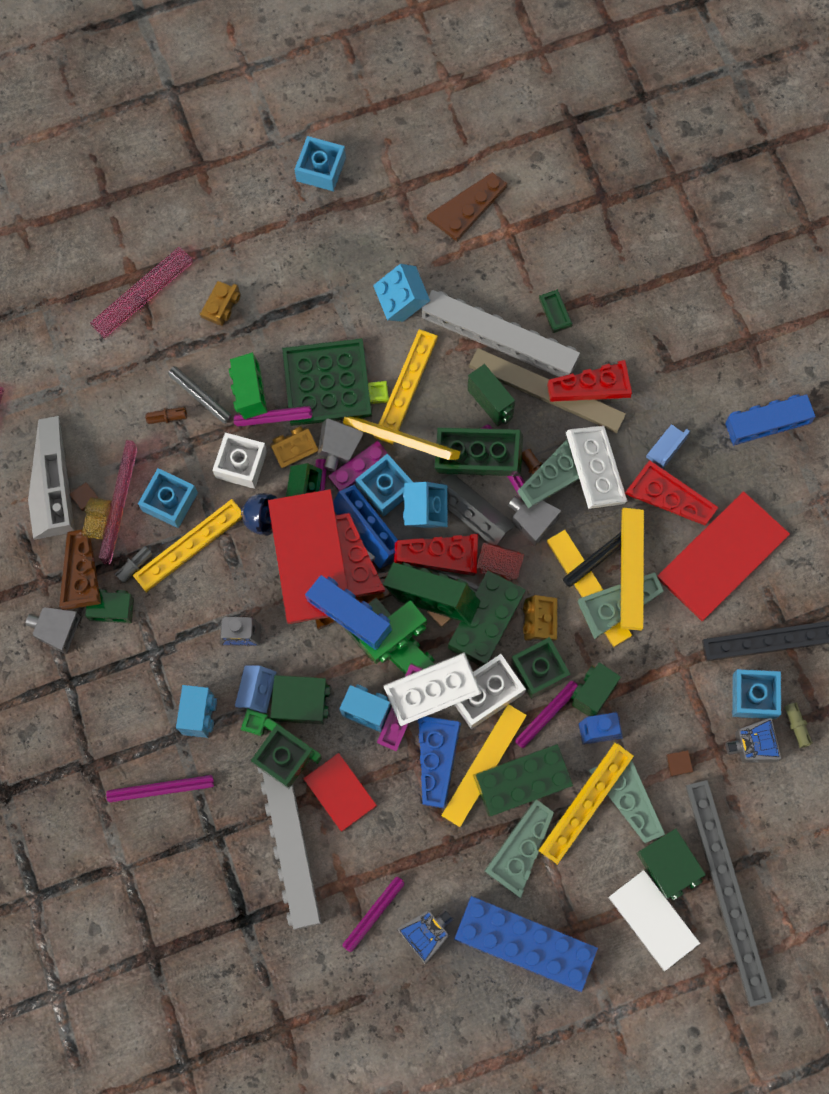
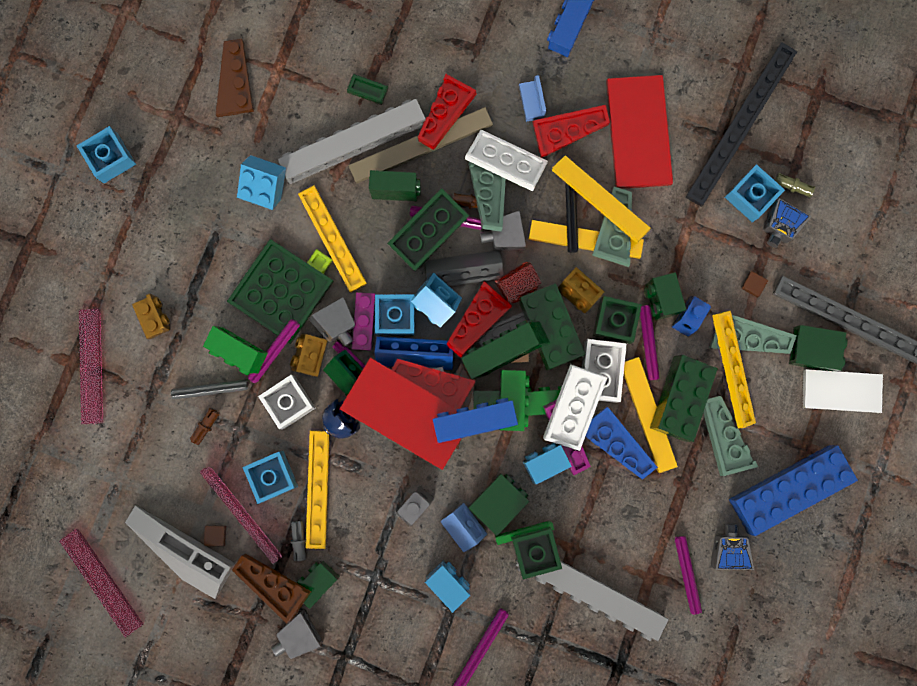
camera: 55 degrees left, 10 degrees up
clear yellow brick [82,497,116,539] -> none
green tile [241,709,268,737] -> none
red tile [303,753,377,832] -> none
yellow tile [343,417,460,460] -> none

